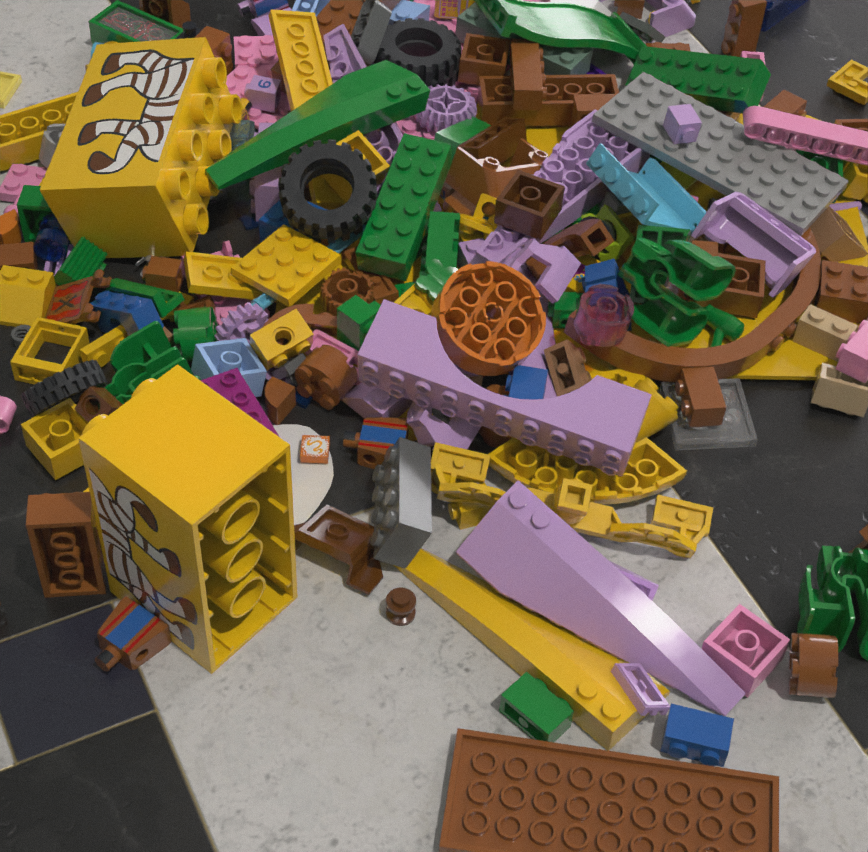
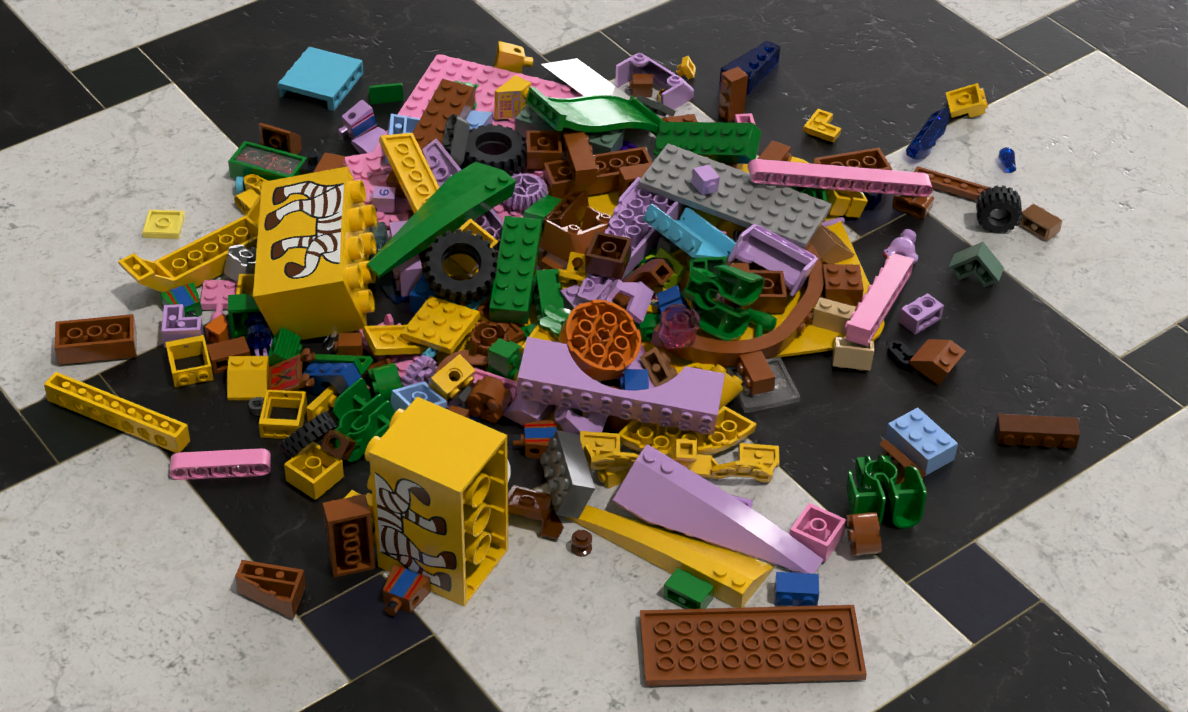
camera: 10 degrees left, 5 degrees down
lavender tile [611,663,670,716] -> none

